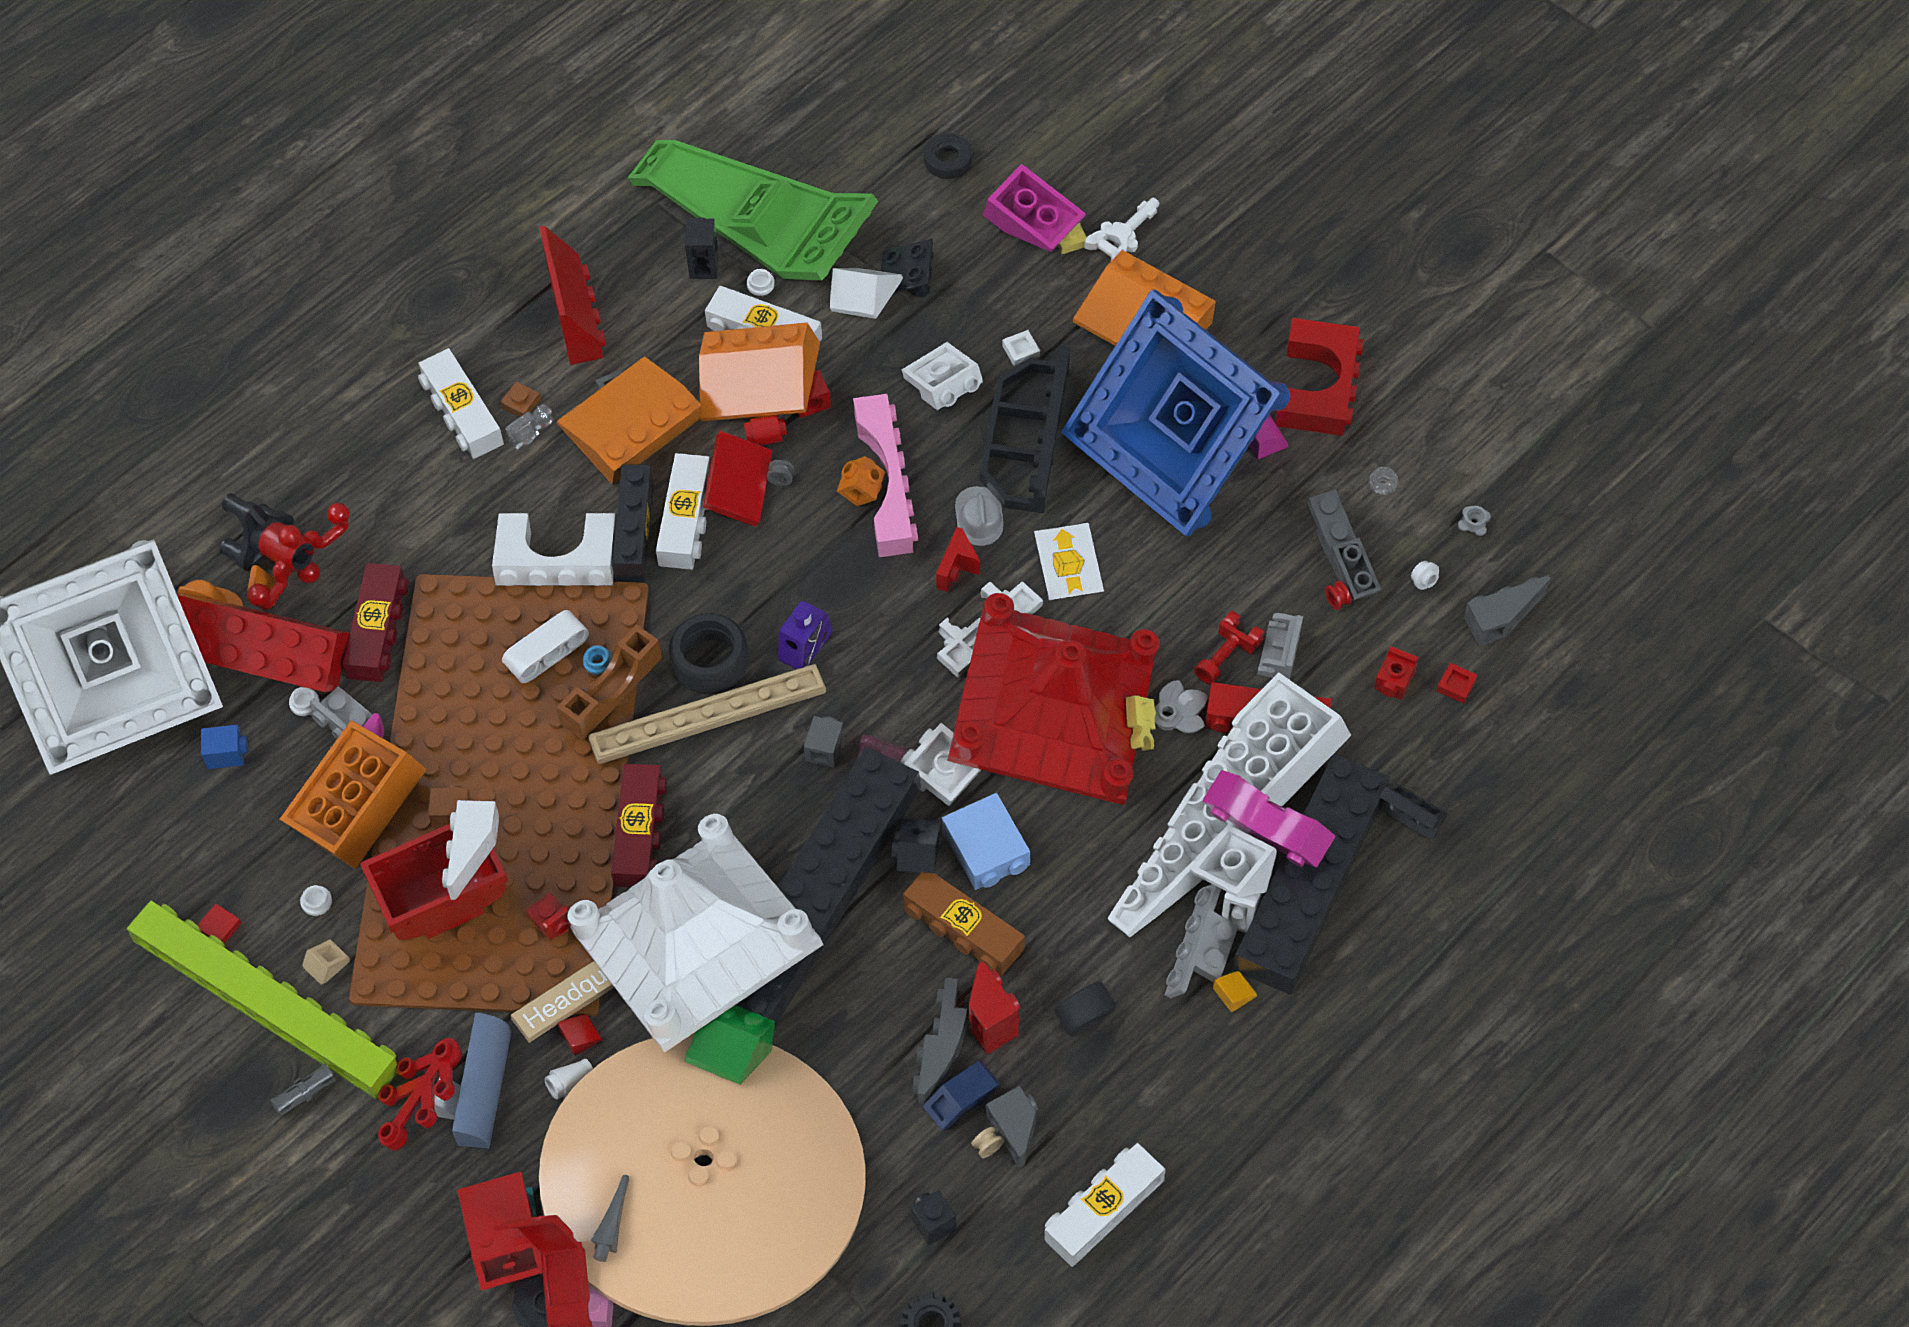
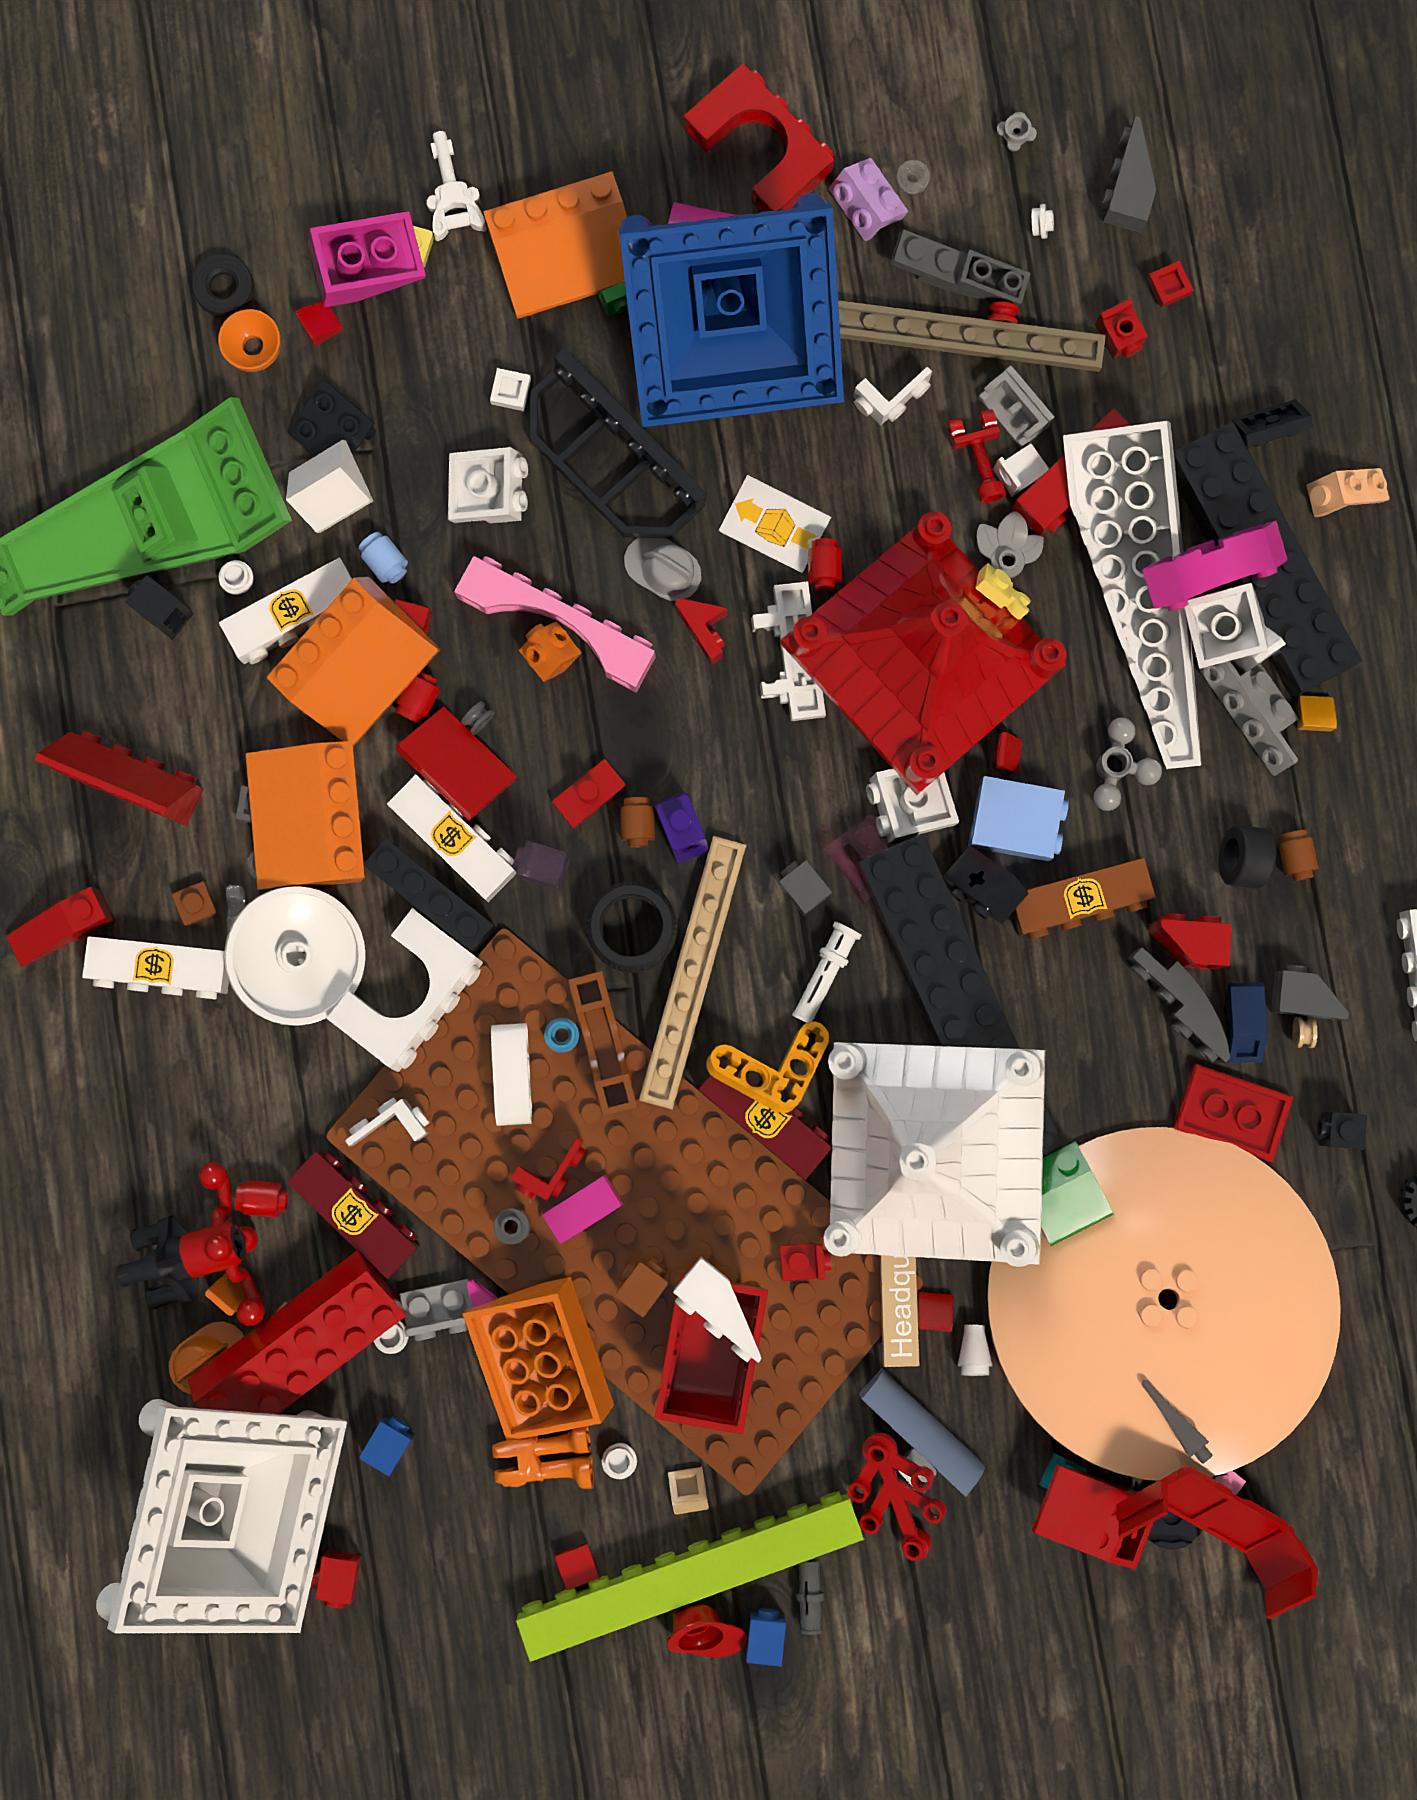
camera: 60 degrees left, 25 degrees up
none -> red slope [6,887,116,967]
none -> orange piece [218,309,281,372]
none -> white dish [224,887,365,1025]
none -> red brick [235,1180,289,1218]
none -> red slope [295,302,344,347]
none -> red brick [311,1550,362,1608]
none -> white bracket [345,1097,430,1146]
none -> light blue brick [358,532,408,583]
none -> orange piece [492,1426,594,1489]
none -> dark grey brick [494,1207,531,1244]
none -> red bracket [511,1136,586,1201]
none -> clear purple brick [513,840,571,892]
none -> dark pink slope [542,1175,624,1244]
none -> red tile [552,759,627,829]
none -> dark orange brick [620,797,655,848]
none -> red piece [666,1604,748,1658]
none -> light orange beam [706,1021,829,1113]
none -> blue brick [746,1608,786,1667]
none -> white pin [792,922,862,1023]
none -> red brick [808,538,842,591]
none -> lavender bracket [829,158,909,241]
none -> dark tan plate [838,300,1106,372]
none -> white bracket [853,367,932,425]
none -> red slope [992,732,1022,773]
none -> white bracket [993,444,1049,497]
none -> light grey piece [1094,718,1162,811]
none -> red tile [1172,1064,1294,1162]
none -> dark orange brick [1278,829,1319,882]
none -> light nougat bracket [1306,468,1389,517]

